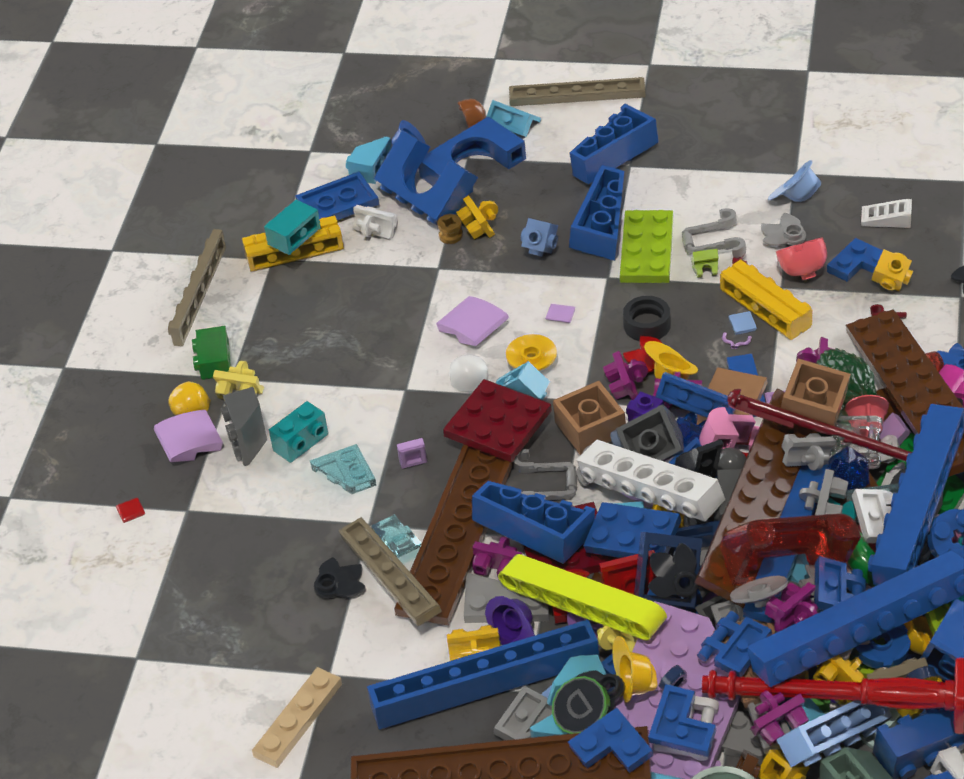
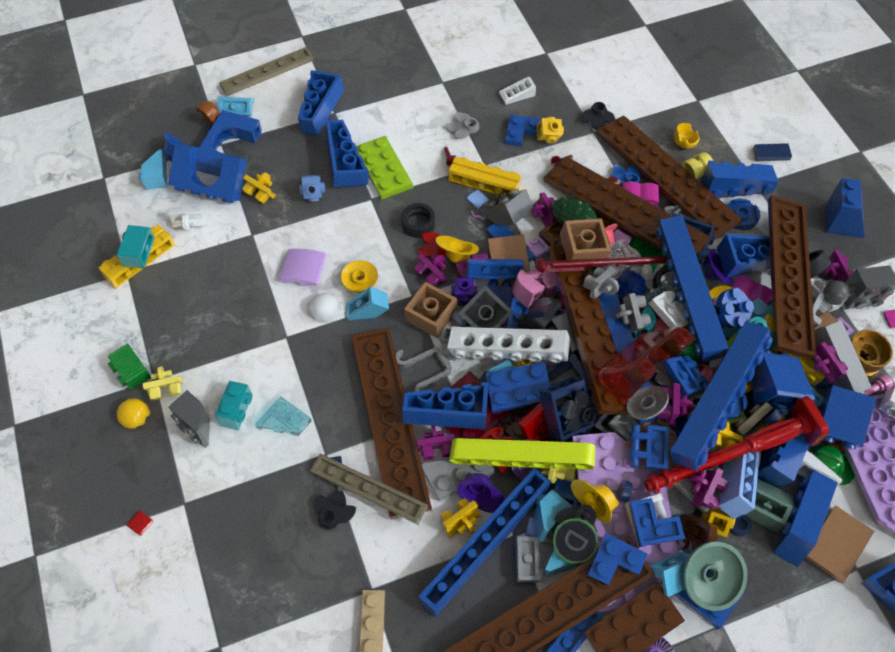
camera: 35 degrees left, 15 degrees up
lavender slope [154,410,223,462] -> none
dark tan plate [168,229,226,347] -> none
blue plate [295,172,379,220] -> none
clear light blue slope [371,514,421,558] -> none
lavender tile [397,438,427,469] -> none
pearl gold wheel [437,214,463,244] -> none
dark red plate [443,379,552,463] -> none
lavender piece [546,304,575,323] -> none
light grey piece [682,208,746,258] -> none
lime tile [691,249,719,278] -> none
light blue piece [768,160,821,202] -> none
coral cylinder [776,237,827,280] -> none
none -> dark grey slope [480,189,534,227]

